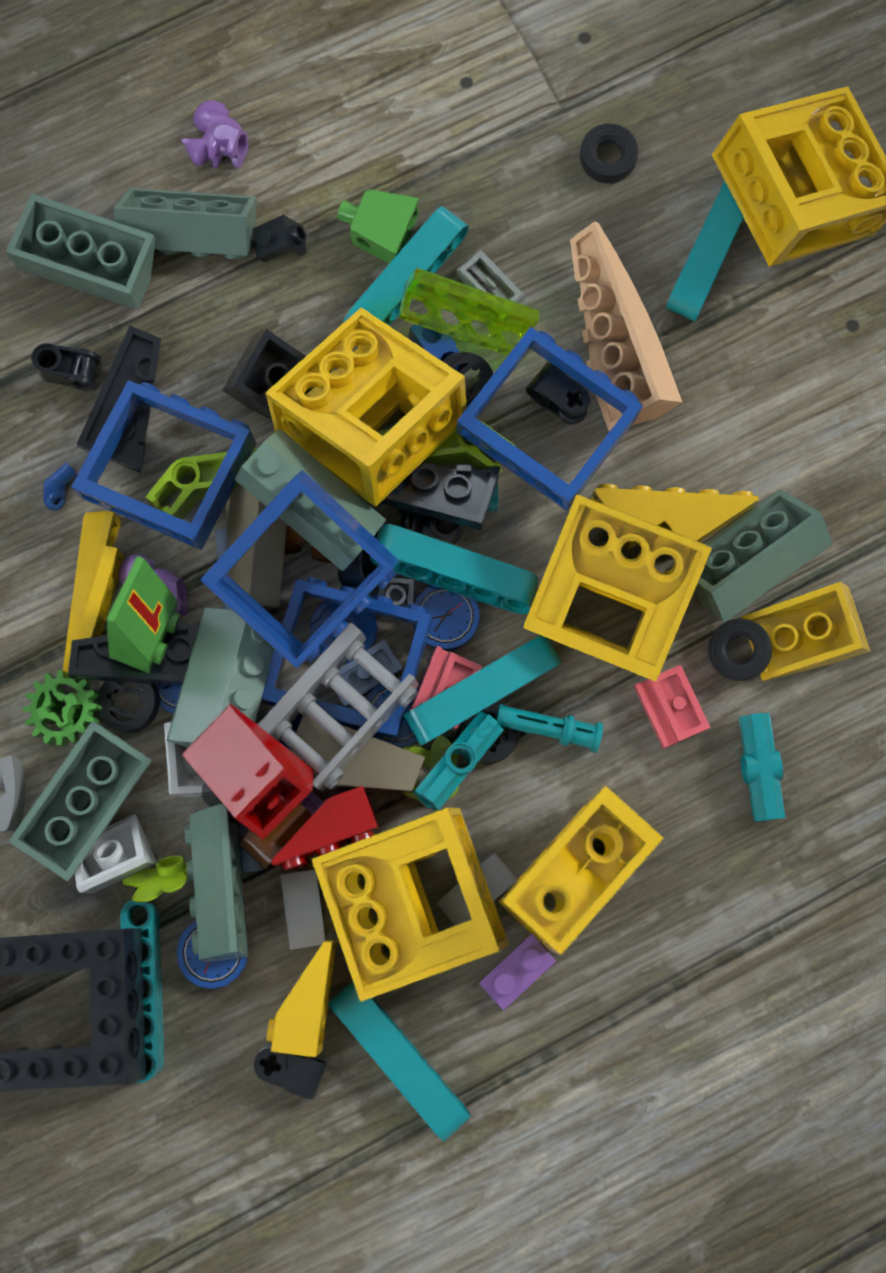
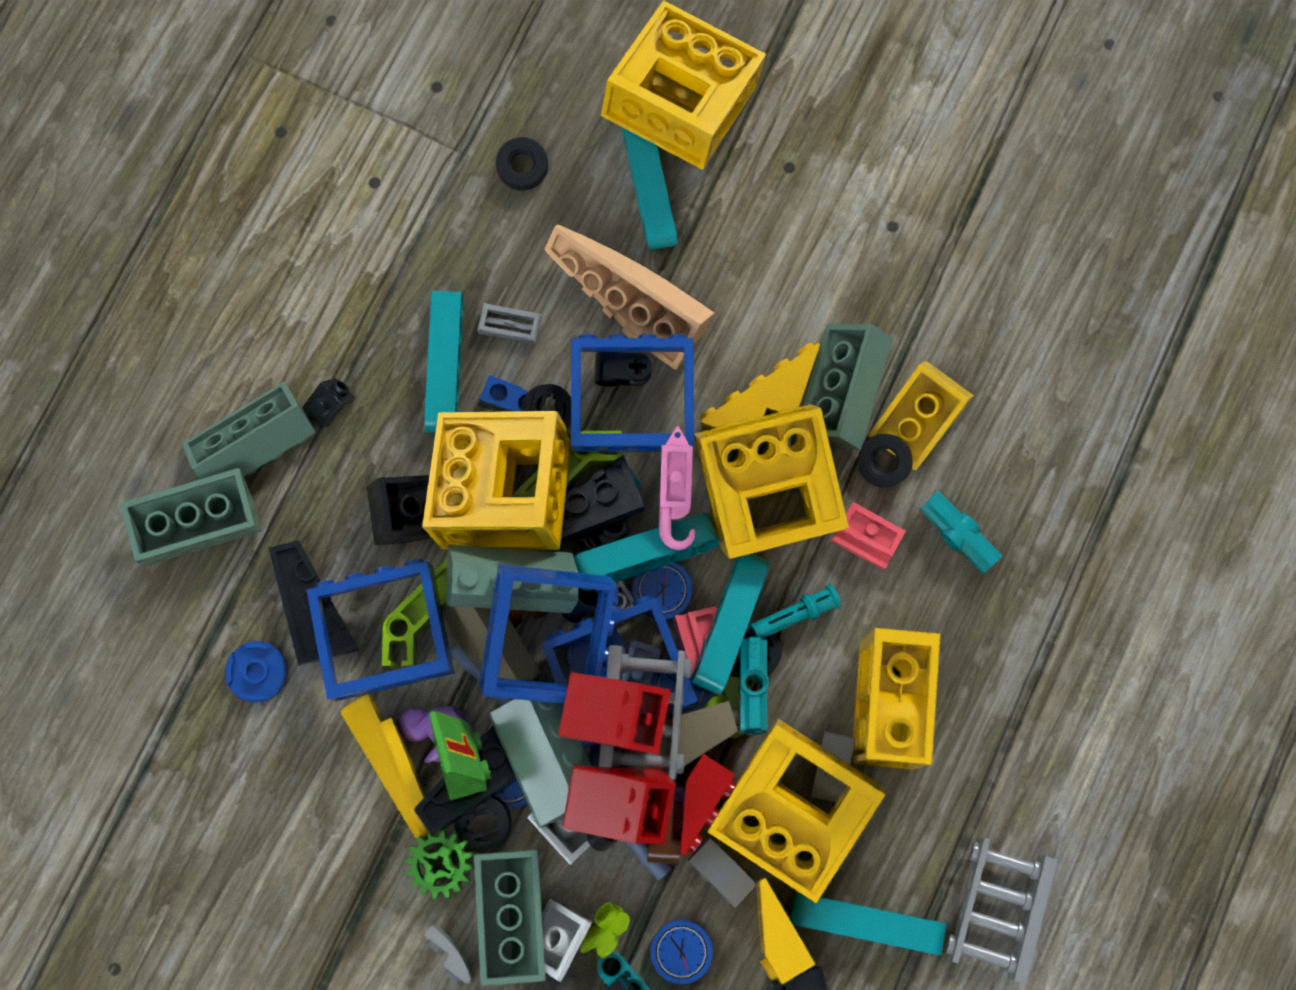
camera: 40 degrees left, 0 degrees up
black piece [31,343,101,391] -> none
blue arm [43,462,77,511] -> none
medium lavender animal [182,100,249,169] -> none
sand green slope [185,804,248,962] -> none
bright green torso [337,189,419,264] -> none
clear neon green fence [398,268,540,356] -> none
medium lavender plate [479,934,556,1010] -> none
none -> blue tile [225,641,288,703]
none -> red slope [558,672,671,754]
none -> bright pink plate [659,426,696,550]
none -> light grey fence [945,838,1058,985]

